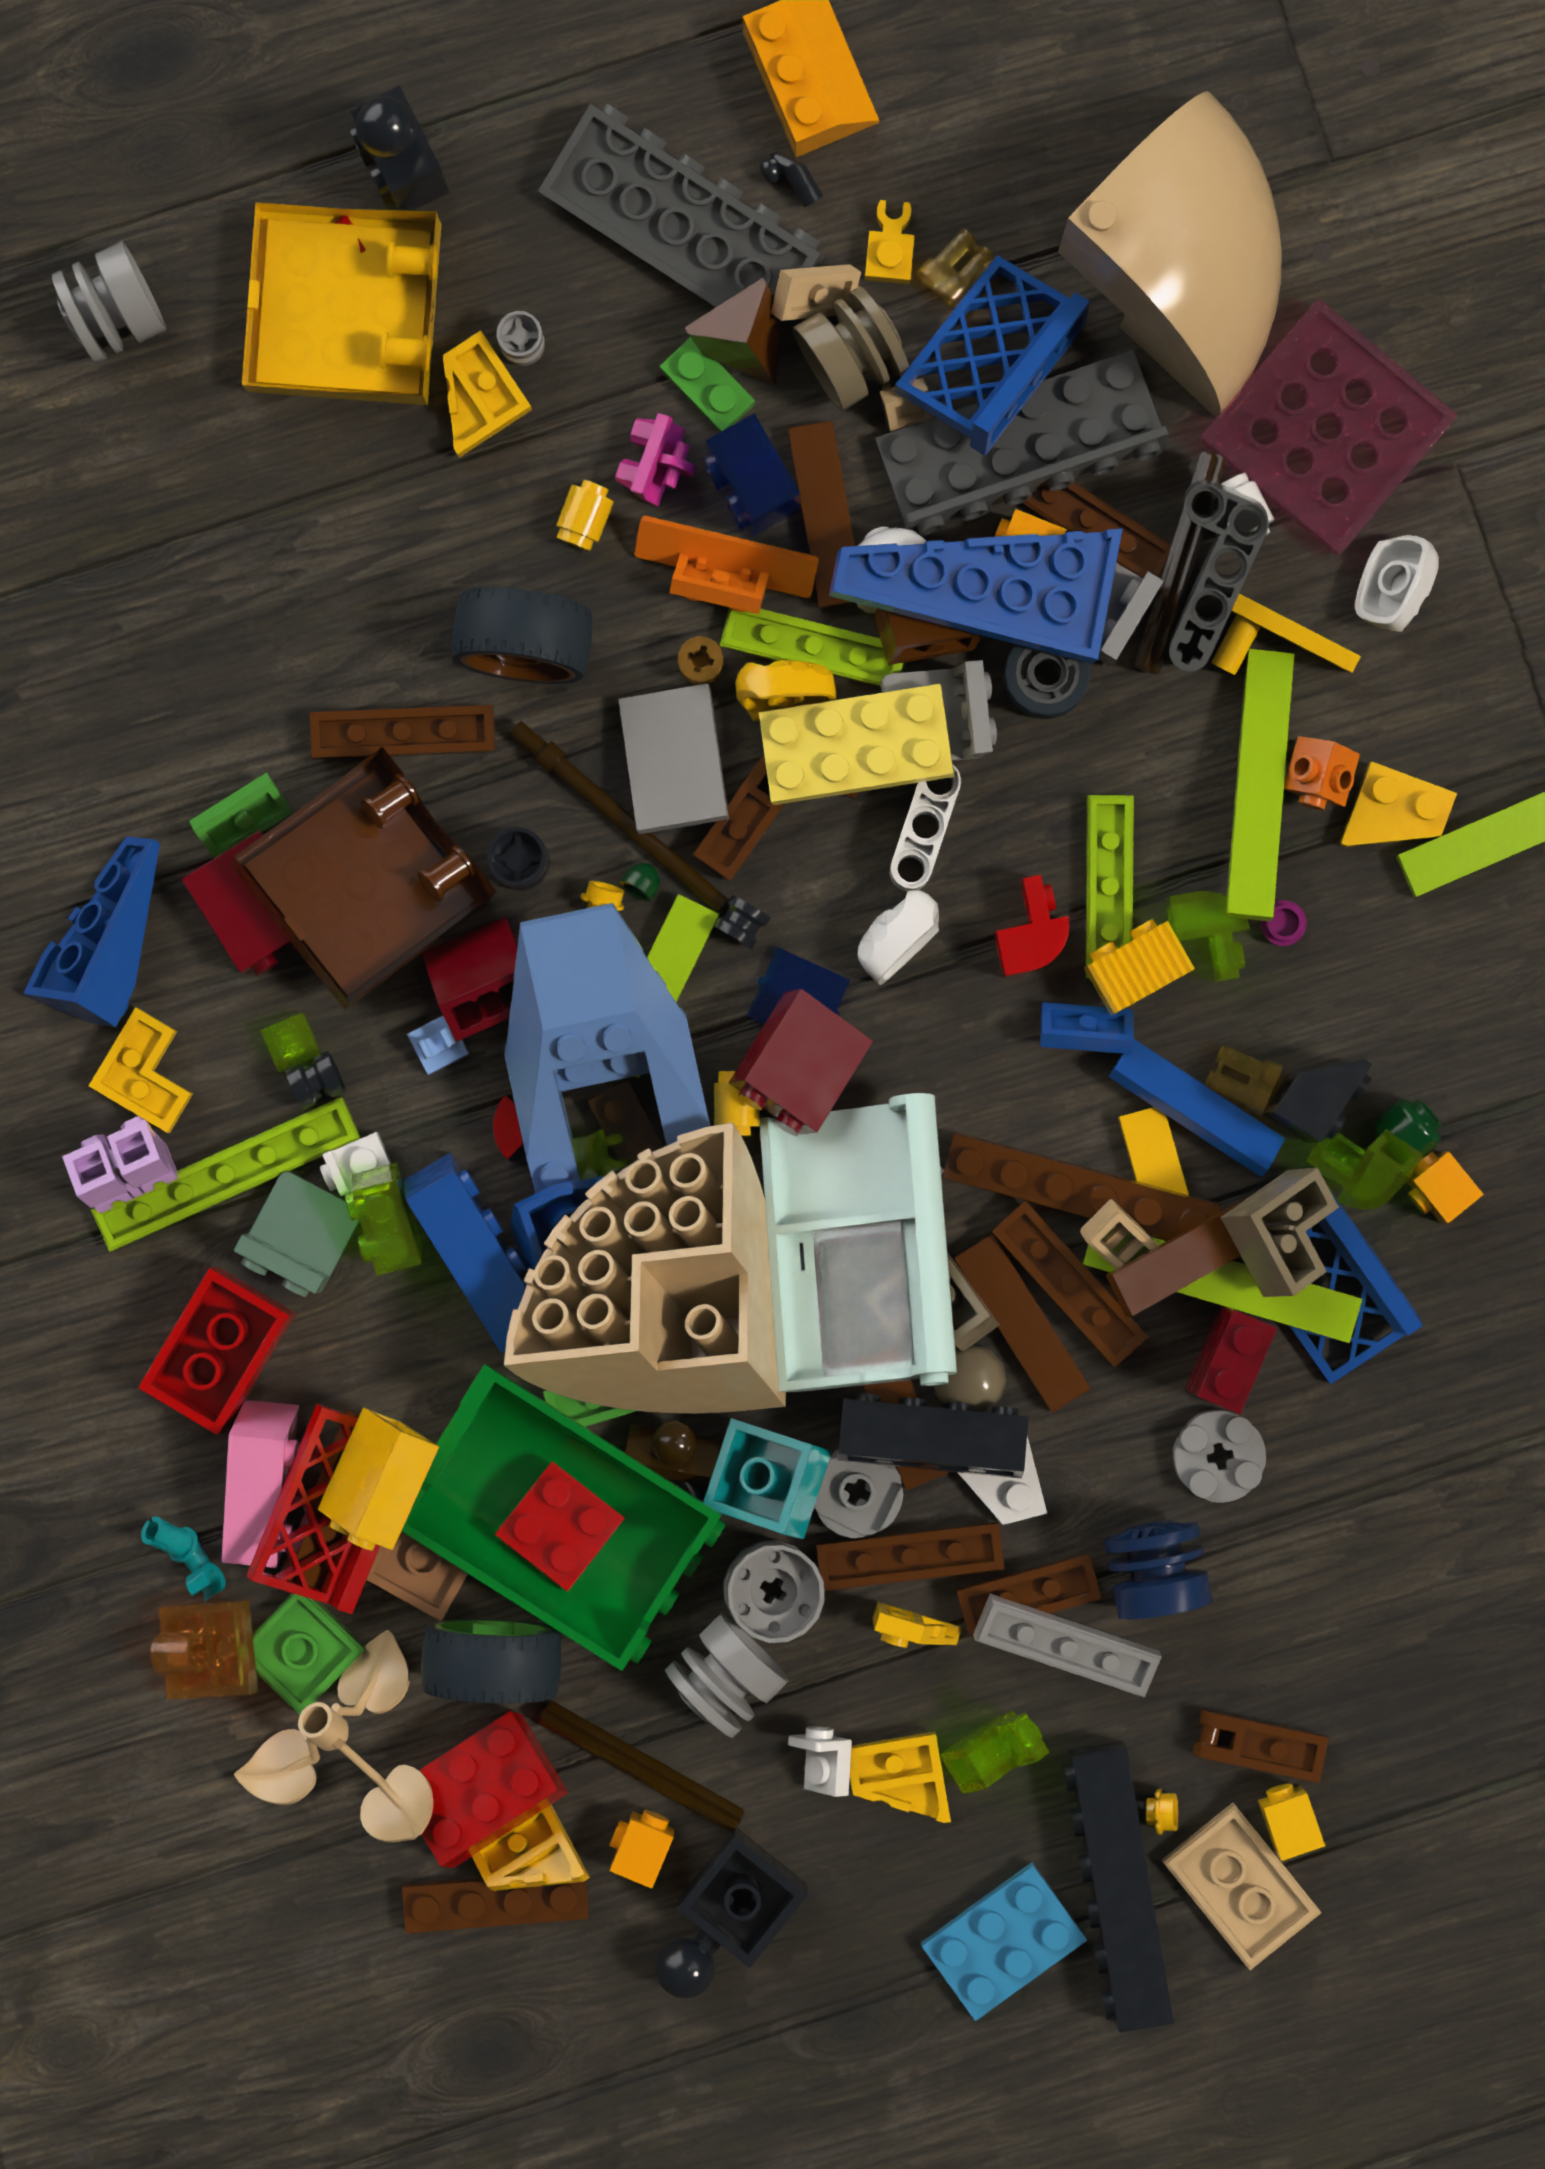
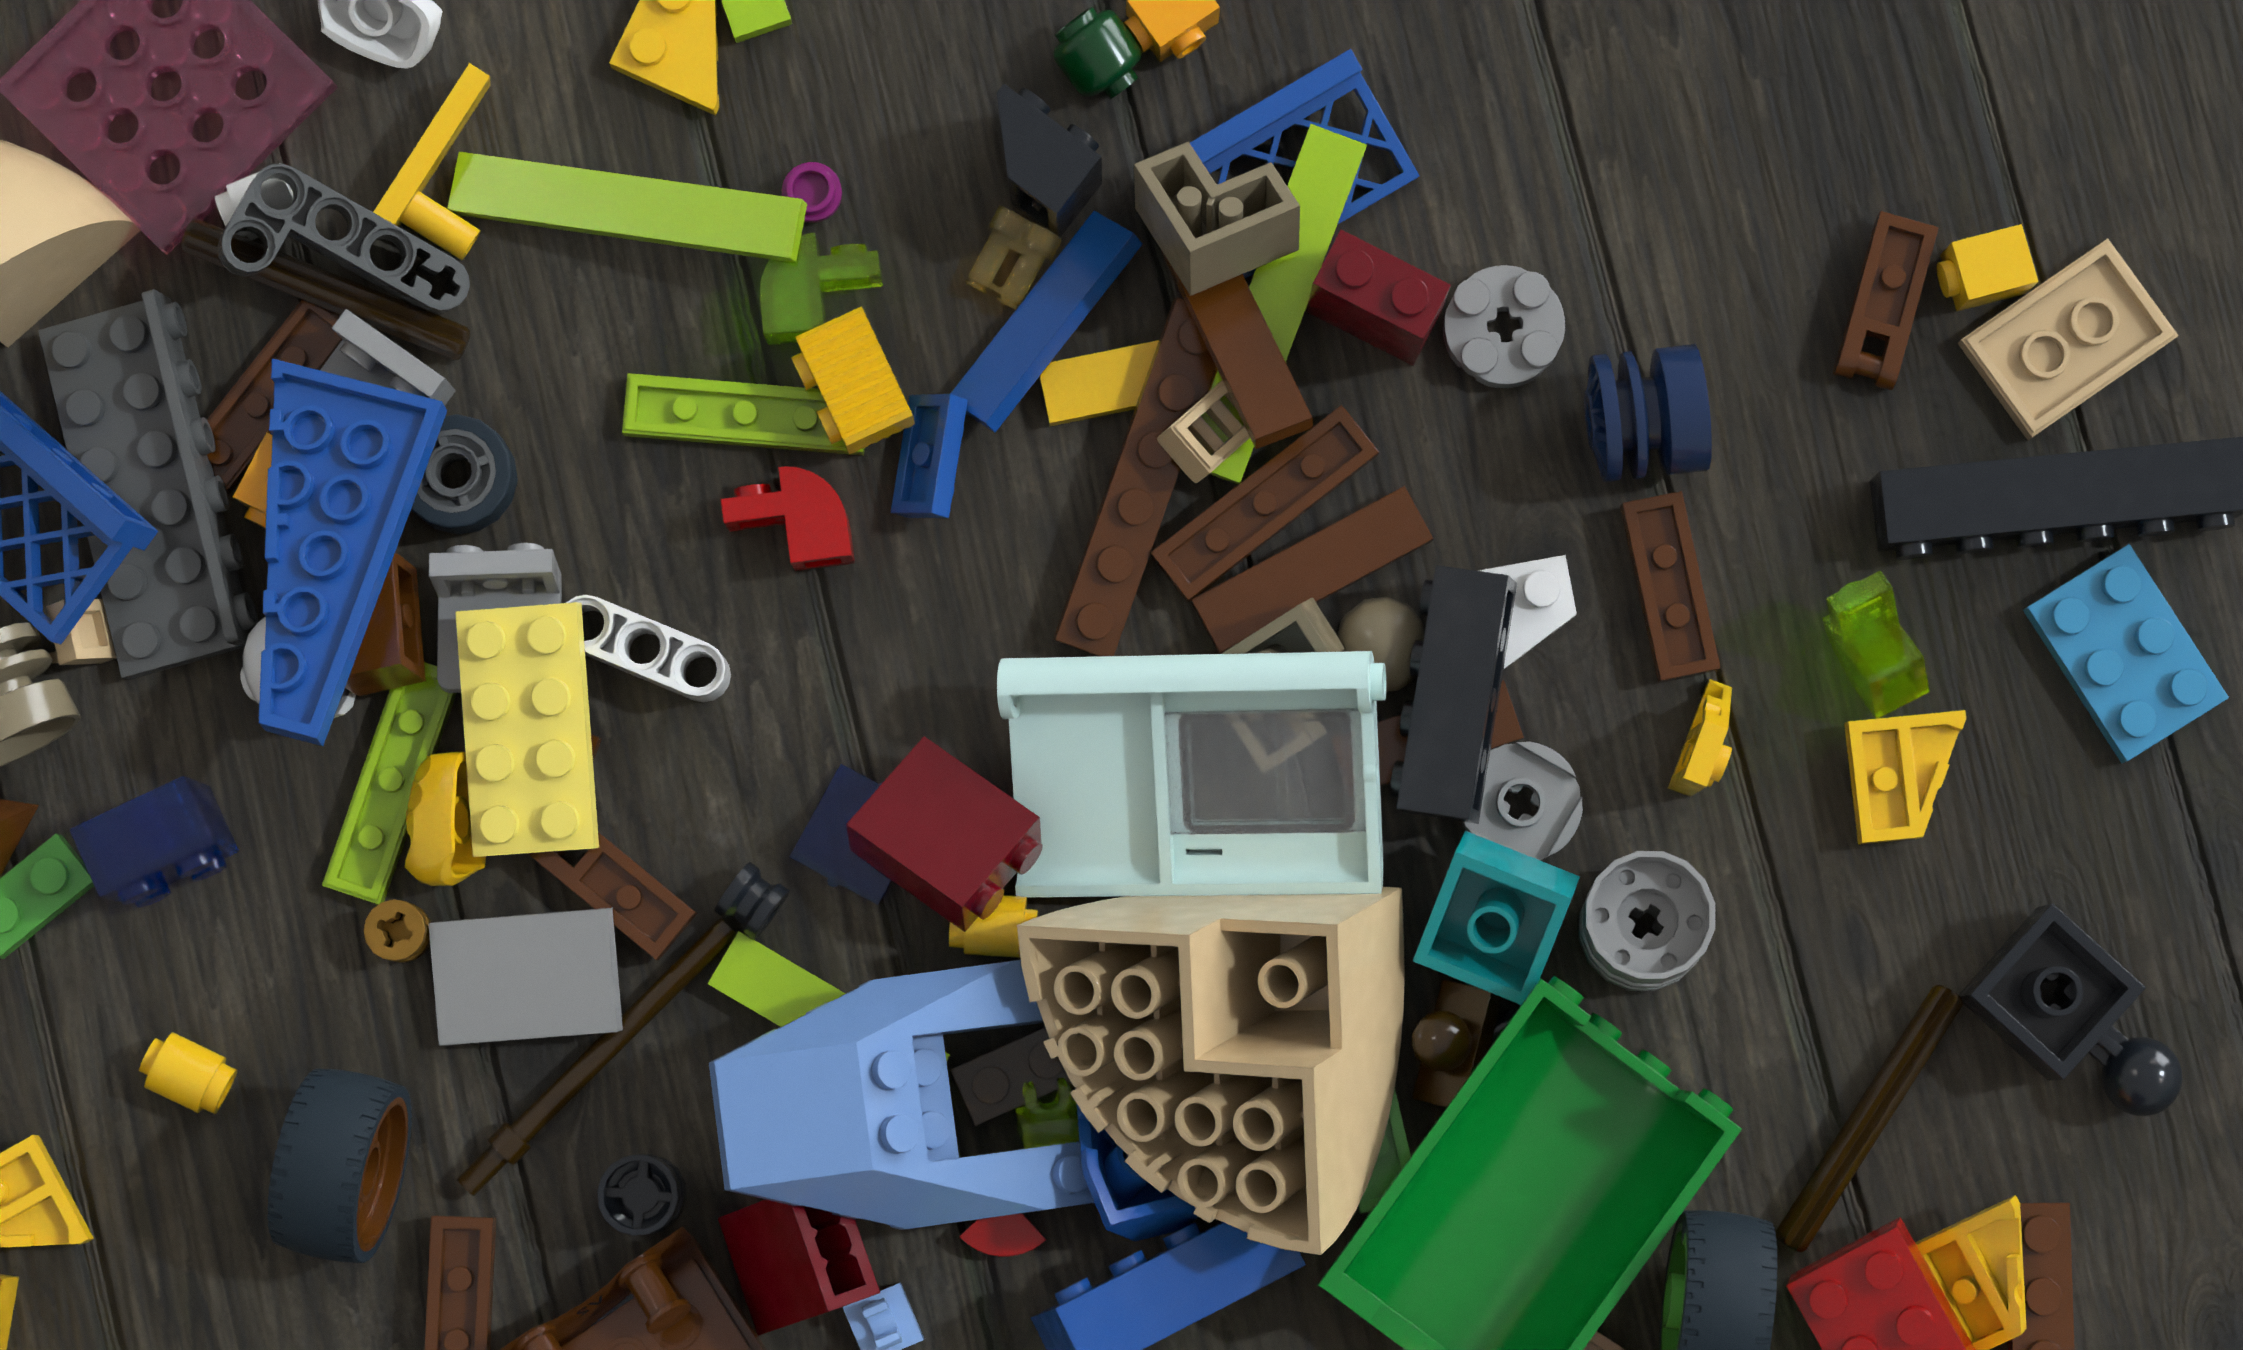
camera: 90 degrees left, 5 degrees down
red plate [494,1461,624,1592] -> none
yellow plate [580,881,625,911] -> none
light orange brick [609,1810,675,1889] -> none
dark pink hips [615,413,696,507] -> none
dark green hinge [620,862,660,902] -> none
orange bracket [634,516,819,614] -> none
light grey wheel [665,1613,789,1738] -> none
reddish brown tile [788,420,855,609] -> none
white bracket [788,1726,852,1797] -> none
reddish brown plate [816,1522,1004,1591] -> none
white piece [858,890,939,985] -> none
light grey tile [973,1594,1162,1697] -> none
yellow plate [1146,1789,1178,1835] -> none
orange brick [1284,736,1360,811] -> none
clear neon green brick [1306,1129,1424,1210] -> none

